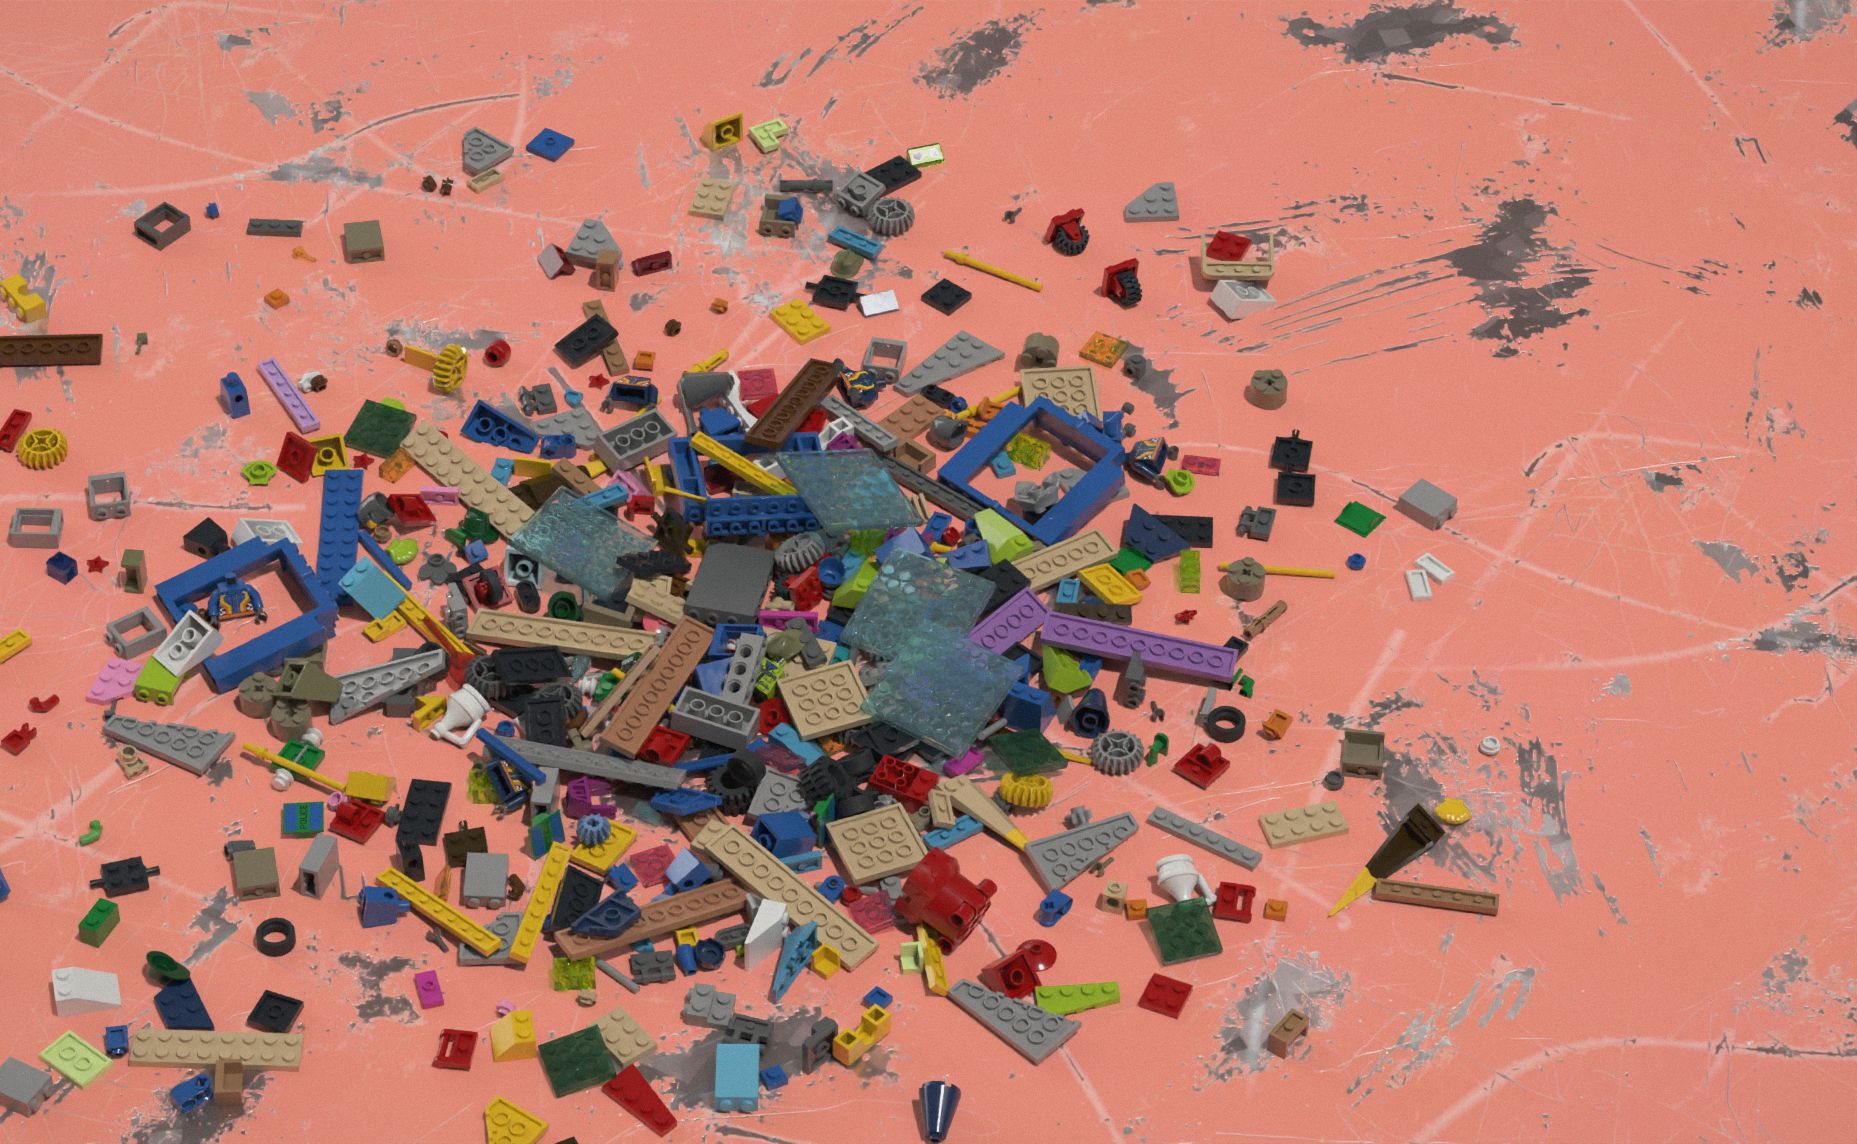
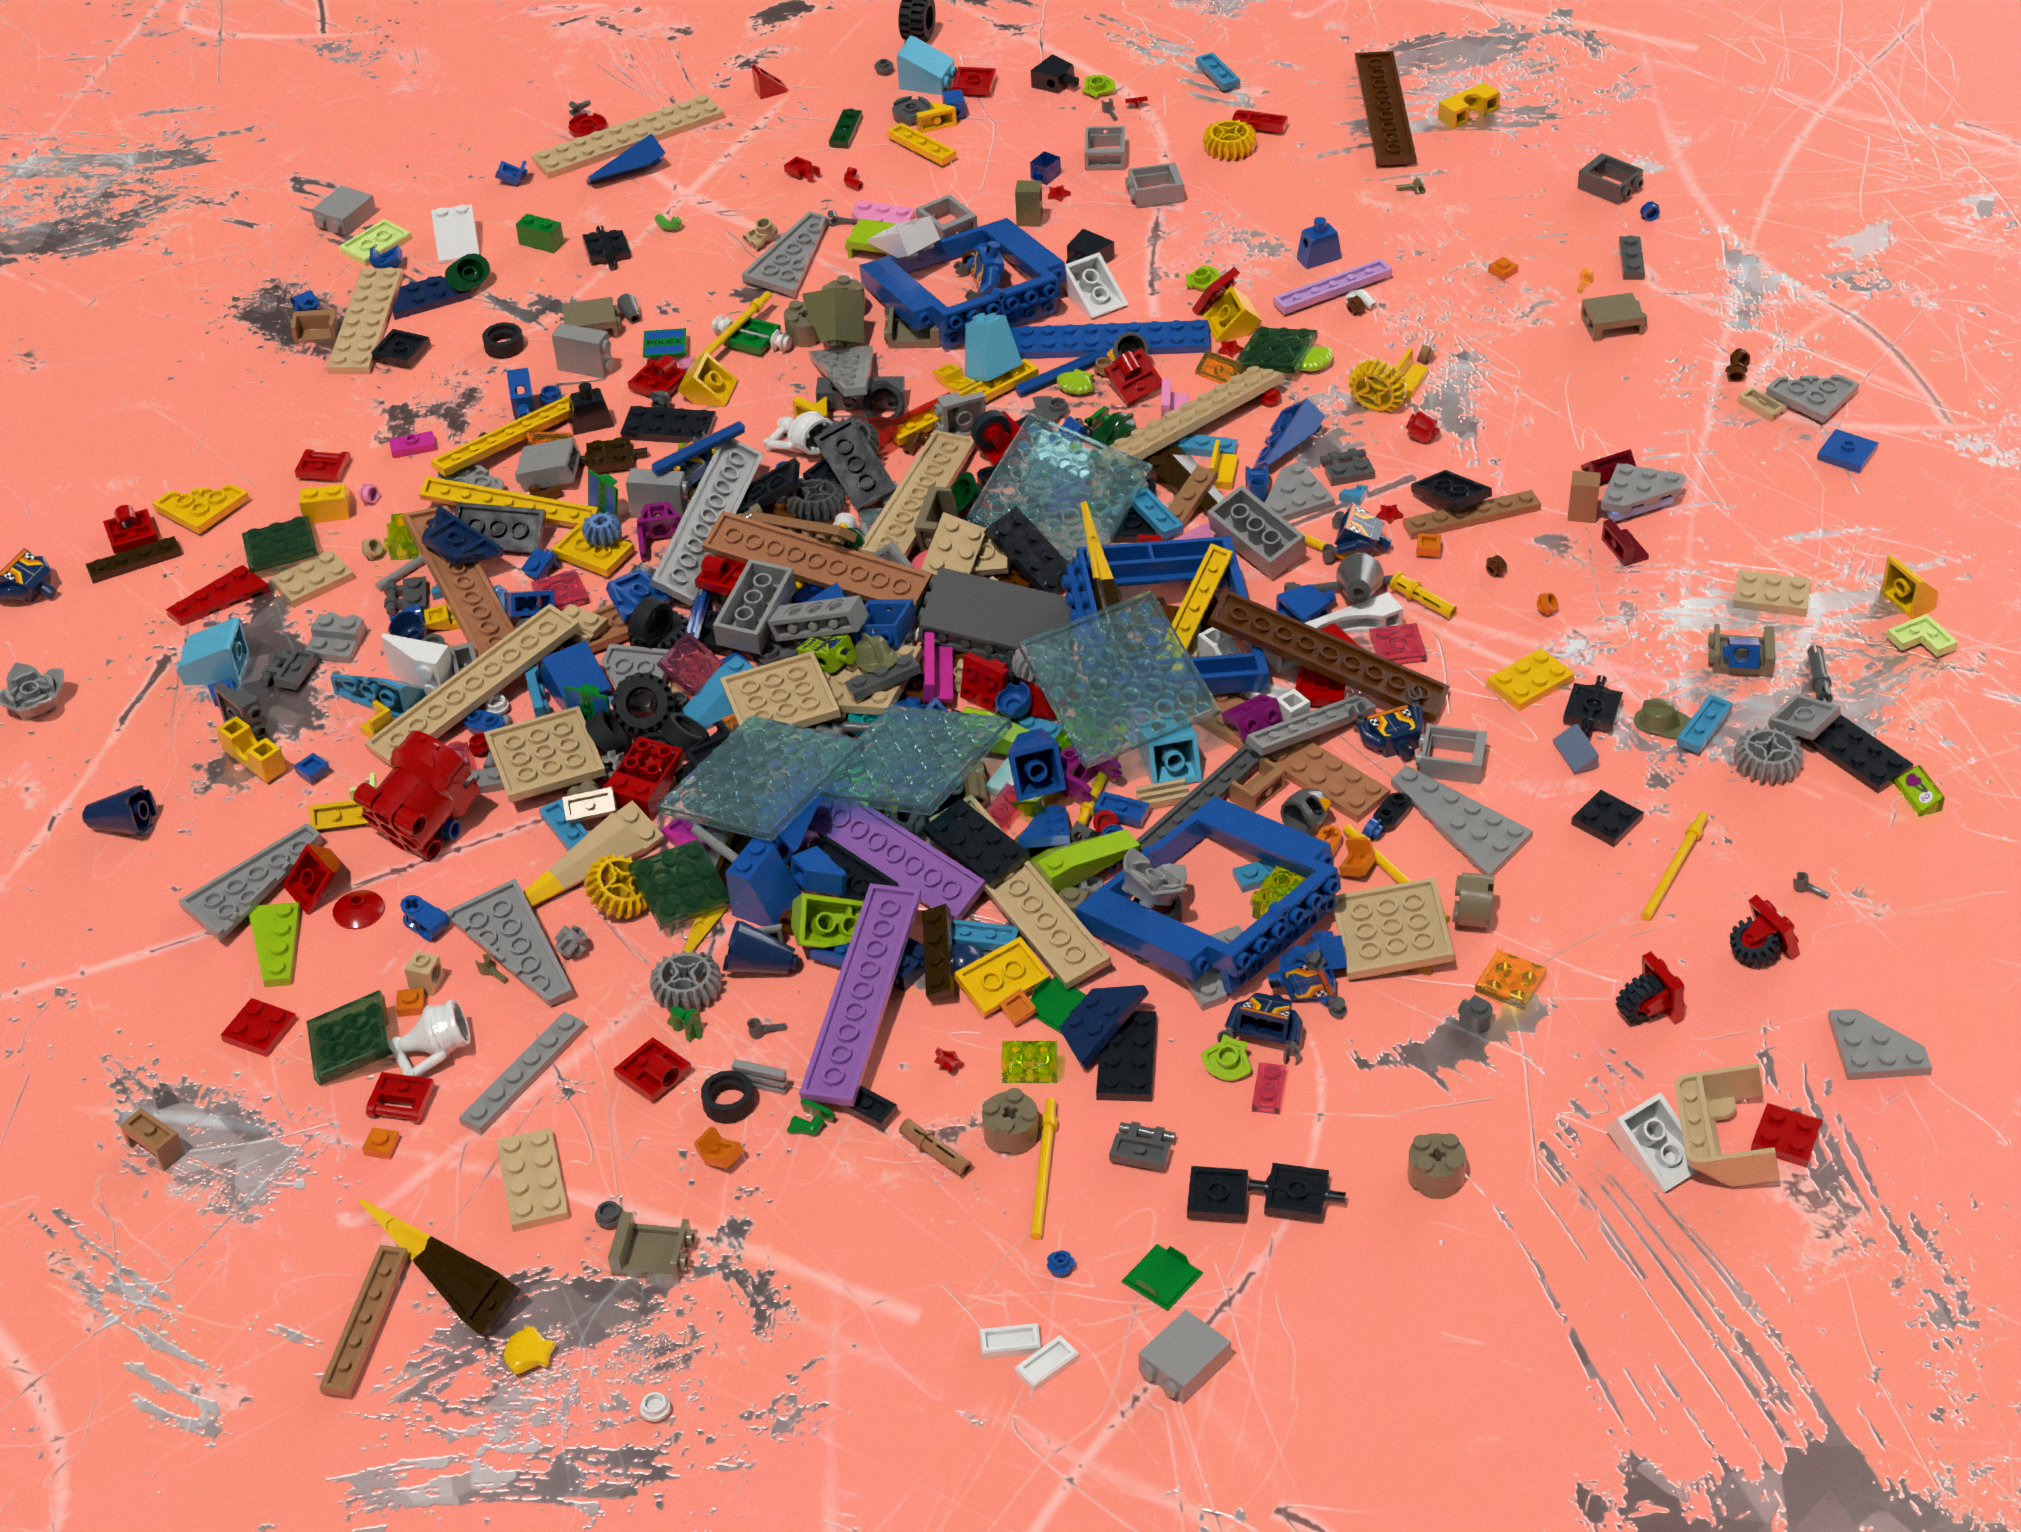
camera: 95 degrees right, 0 degrees up
dark grey plate [1123,651,1147,708] -> none

